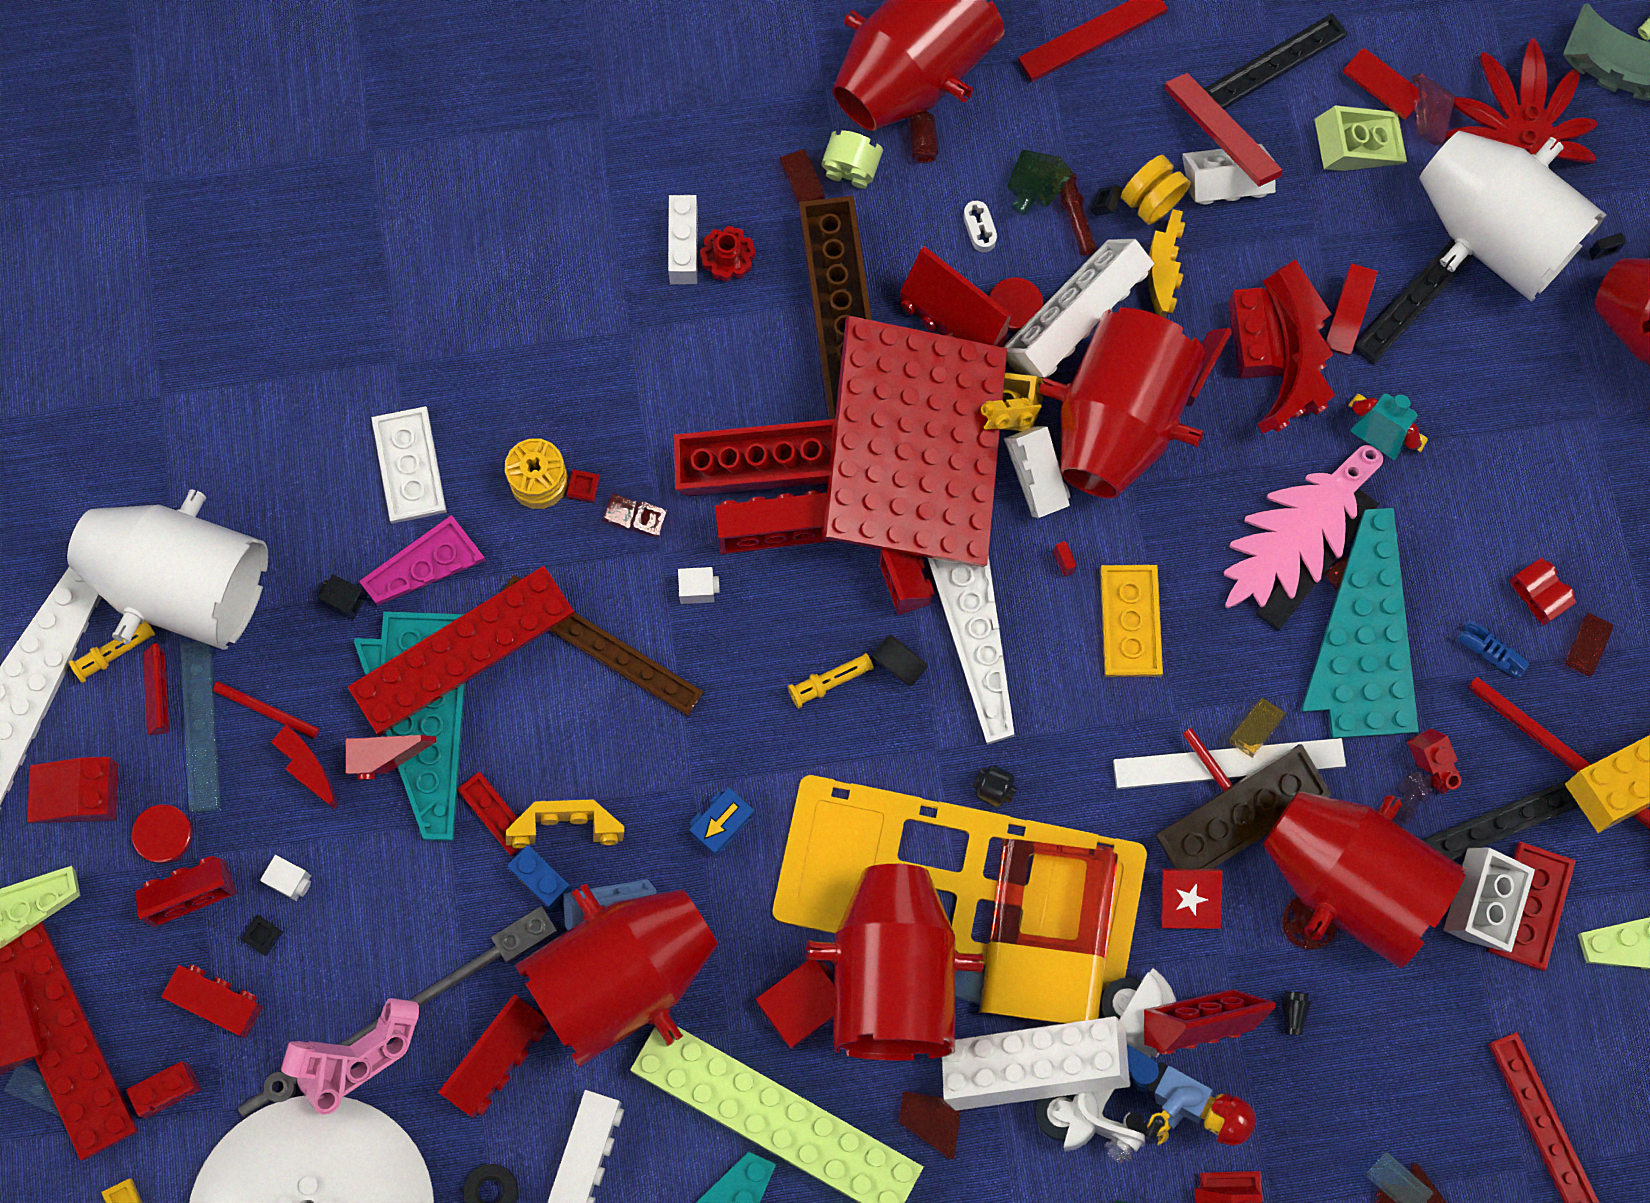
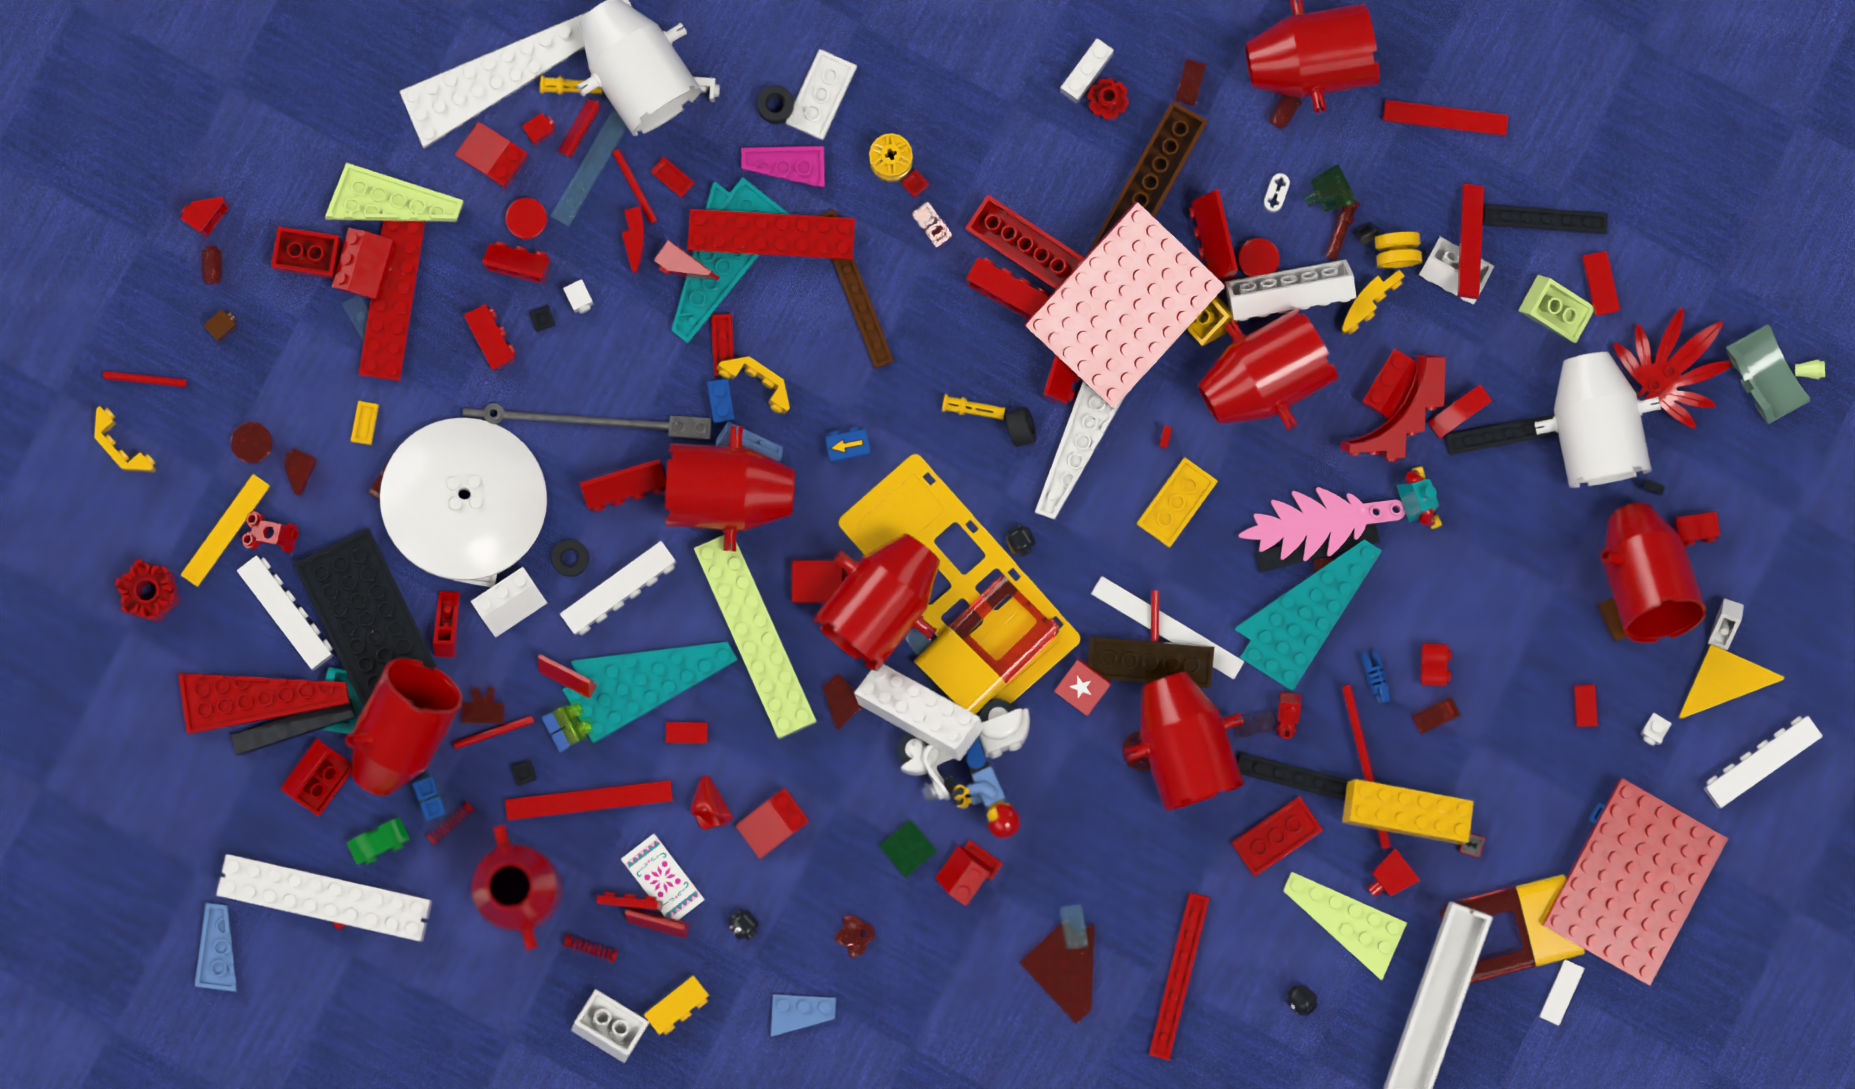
camera: 40 degrees right, 10 degrees up
red brick [127,1061,202,1119] -> none
bright pink connector [281,998,419,1115] -> none
black brick [318,574,367,621] -> none
white brick [678,567,720,604] -> none
yellowish green brick [821,130,883,189] -> none
yellow hinge [981,398,1042,430] -> none
white wedge [1004,427,1070,518] -> none
red slope [1144,989,1275,1054] -> none
red slope [1186,328,1232,407] -> none
clear yellow tile [1229,698,1286,758] -> none
black cone [1281,991,1311,1035] -> none
clear pink wing [1412,73,1455,146] -> none
white slope [1444,848,1535,952] -> none
none -> red brick [522,113,556,146]
none -> red tile [650,156,695,199]
none -> white bracket [694,77,719,102]
none -> black tyre [757,85,794,124]

